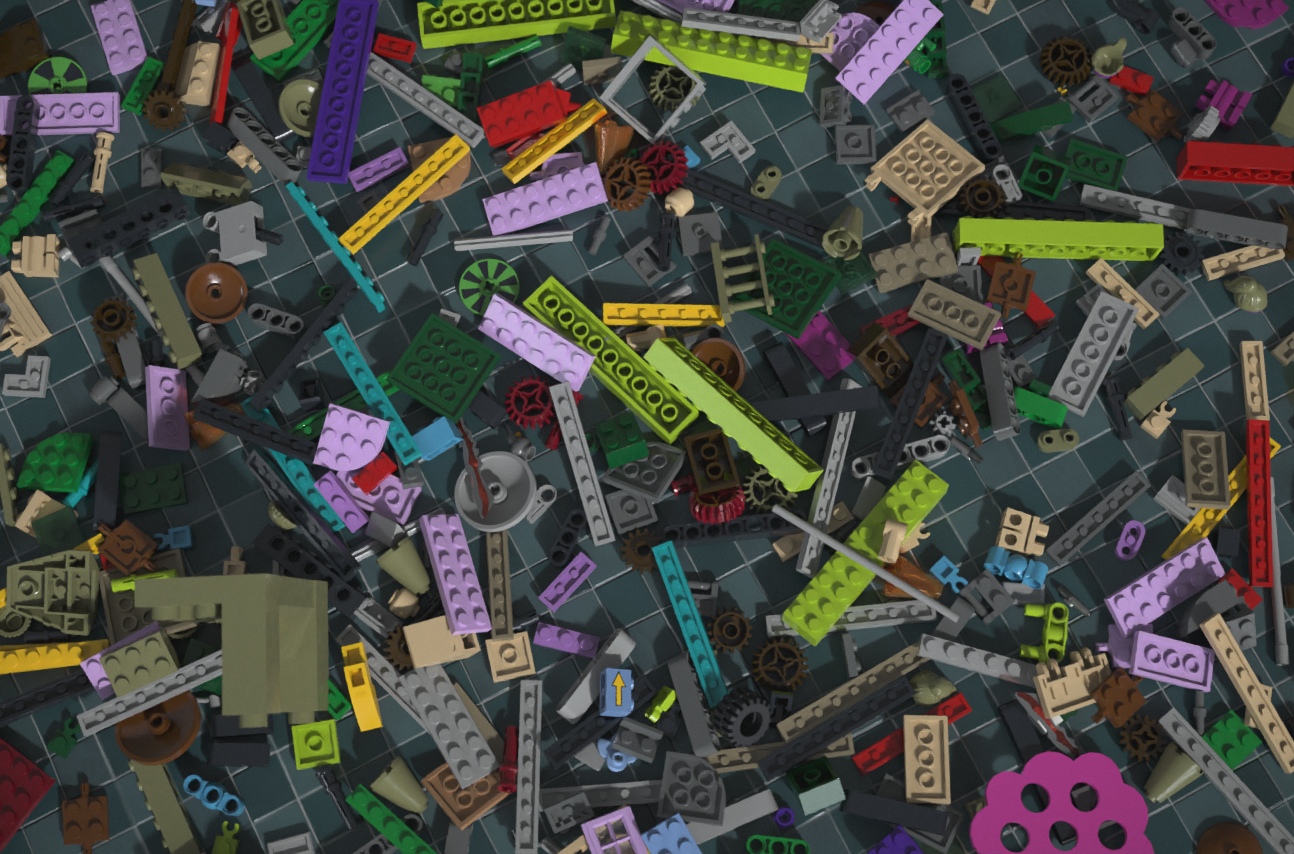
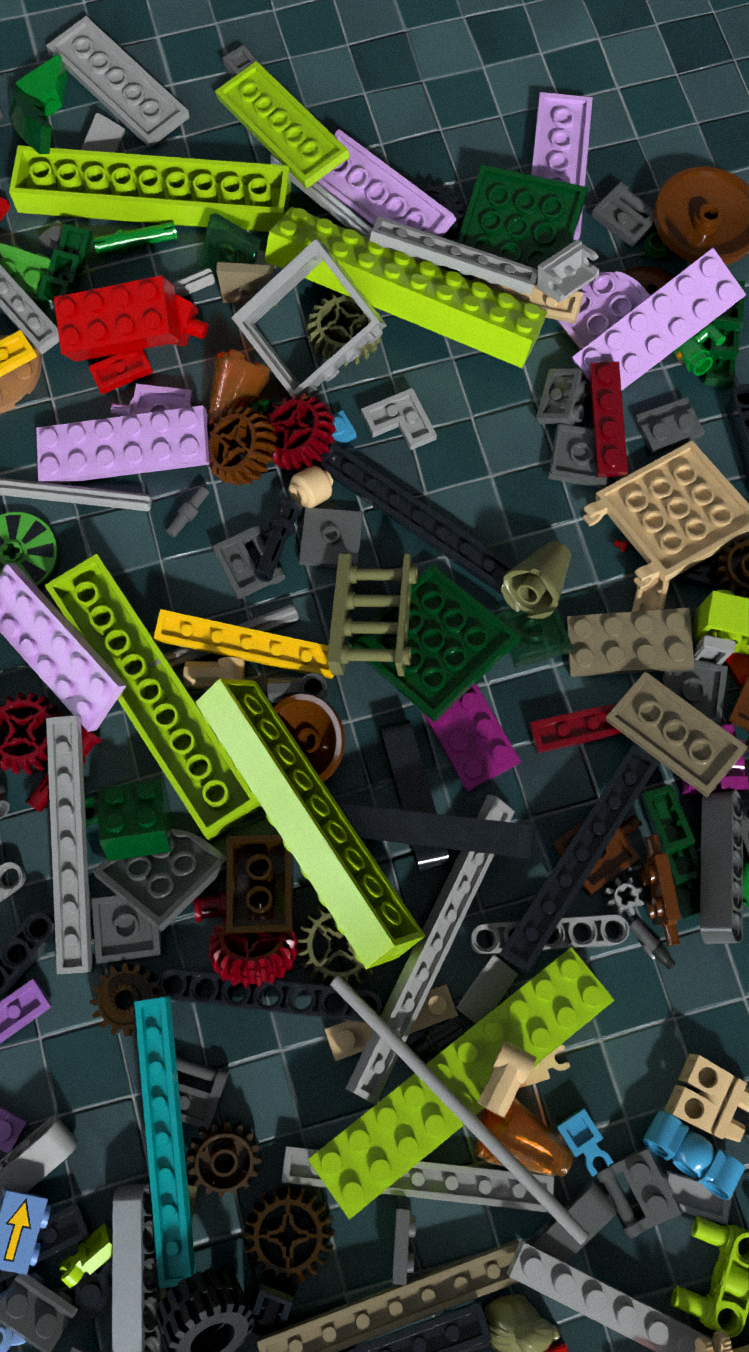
camera: 10 degrees right, 0 degrees up
yellow plate [501,98,607,184] -> none
olive plate [751,166,782,201] -> none
dark brown slope [846,322,914,398] -> none
none -> dark red plate [589,361,628,477]

